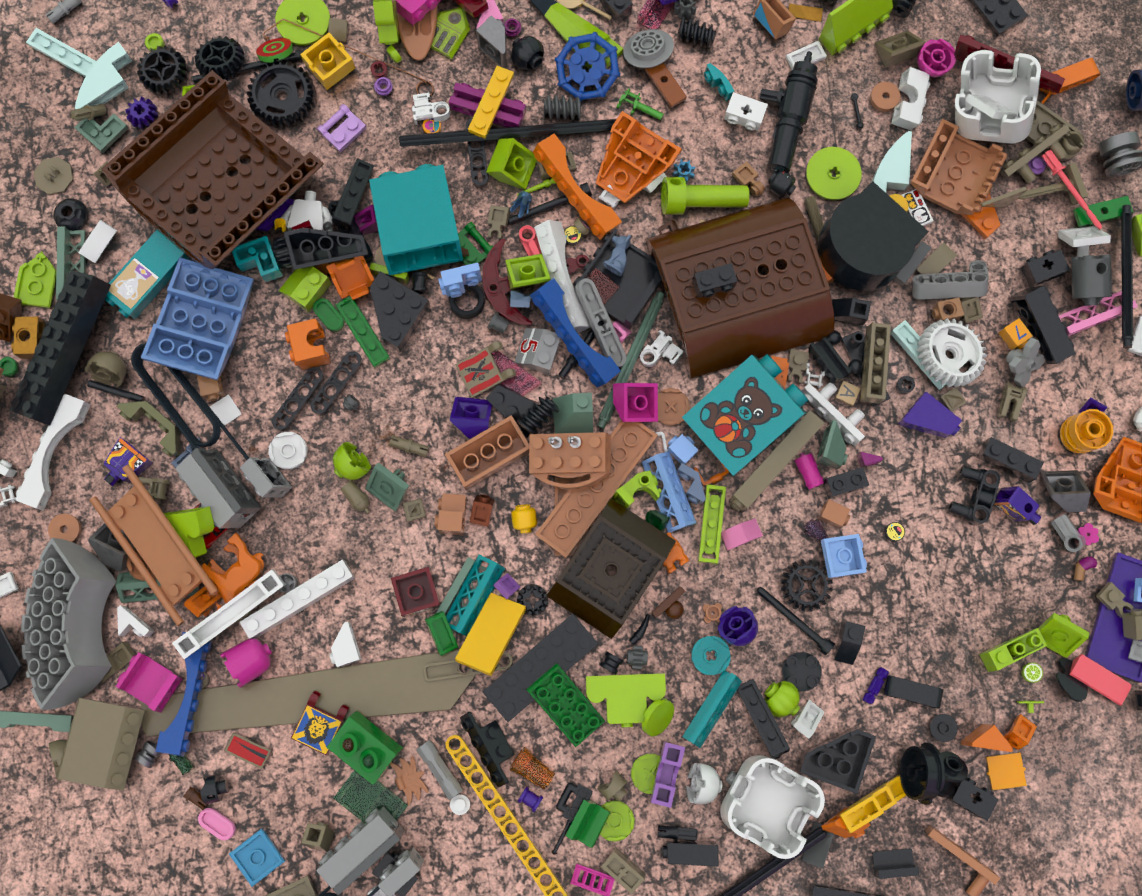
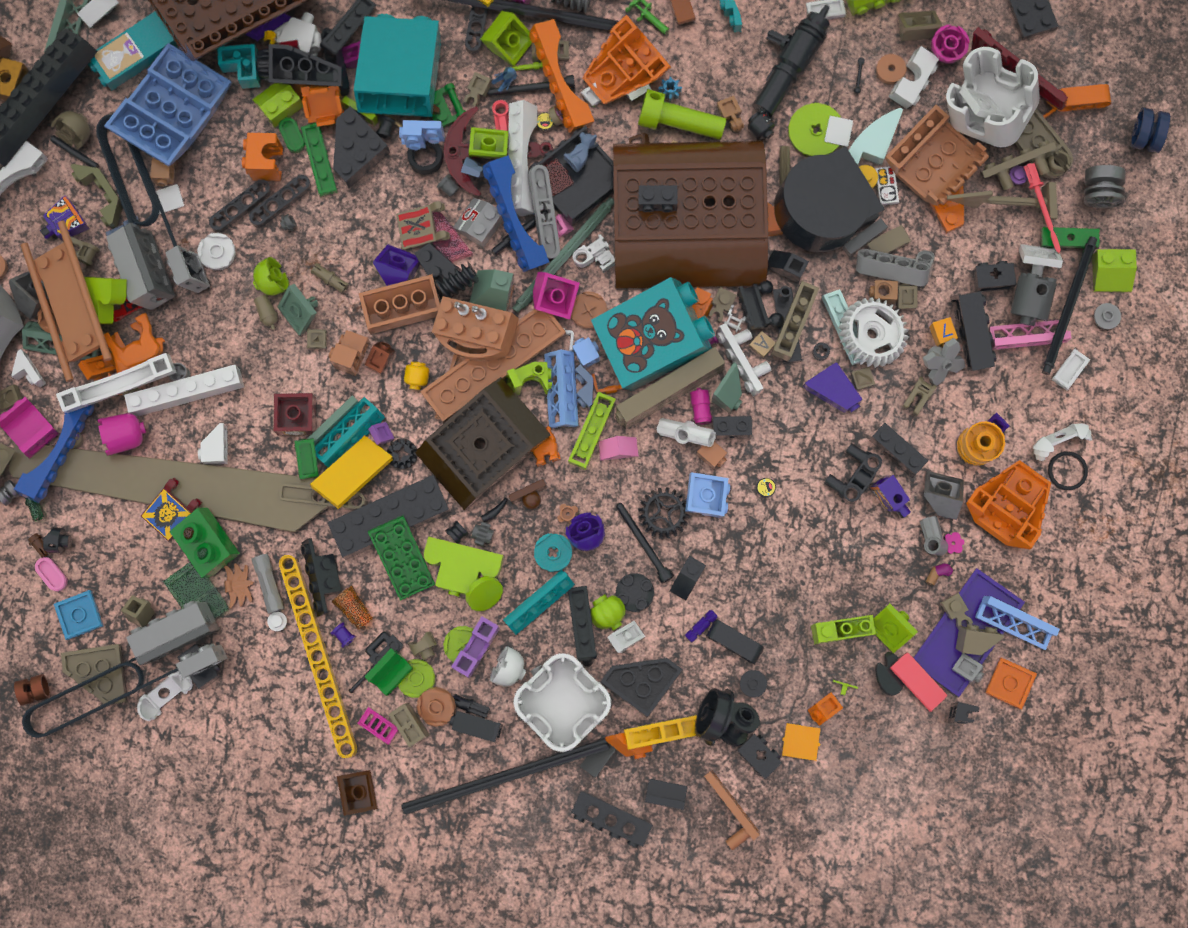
camera: 25 degrees right, 0 degrees up
lime tile [14,251,57,309] -> none
slope [224,732,271,769] -> none
dark green tile [645,510,670,532] -> none
white brick [724,92,768,131] -> none
clear purple cone [804,519,829,542] -> none
magenta slope [857,452,883,468] -> none
orange slope [960,724,1013,752] -> none
tile [1021,663,1043,683] -> none
none -> nougat tile [417,687,456,727]
none -> white piece [657,418,716,447]
none -> white sticker [825,116,853,146]

